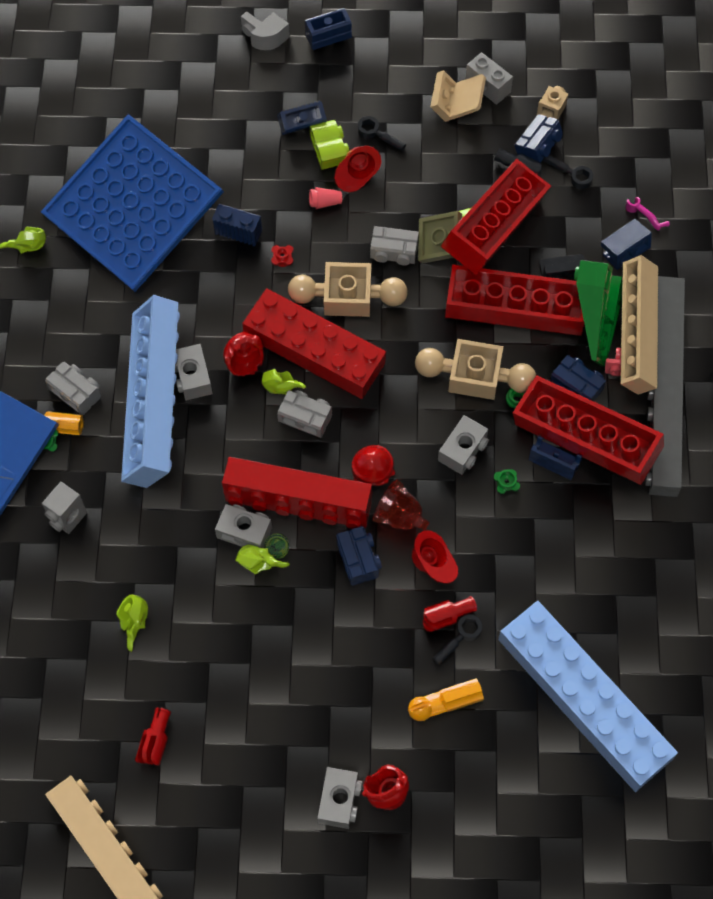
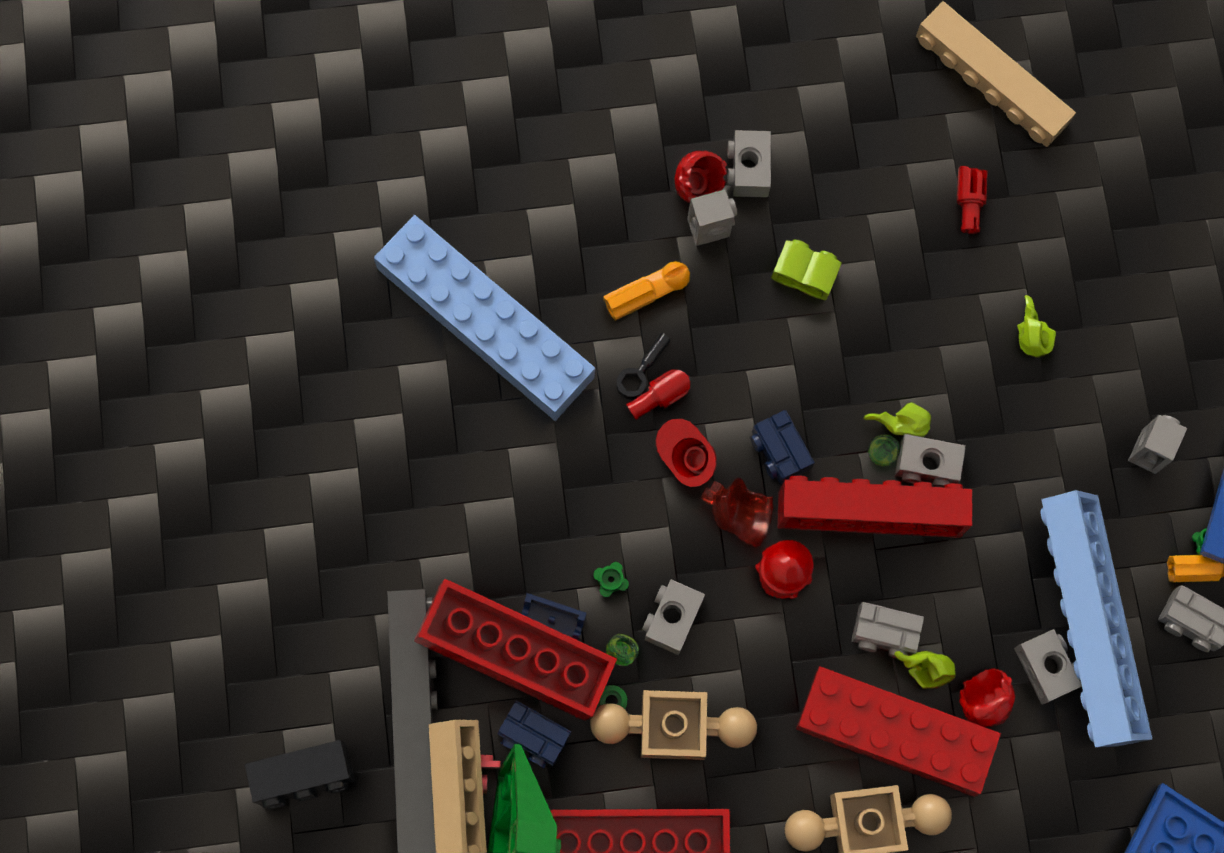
camera: 165 degrees right, 10 degrees up
none -> clear green tile [606,634,639,666]
none -> light grey brick [687,189,737,246]
none -> lime brick [771,240,842,300]

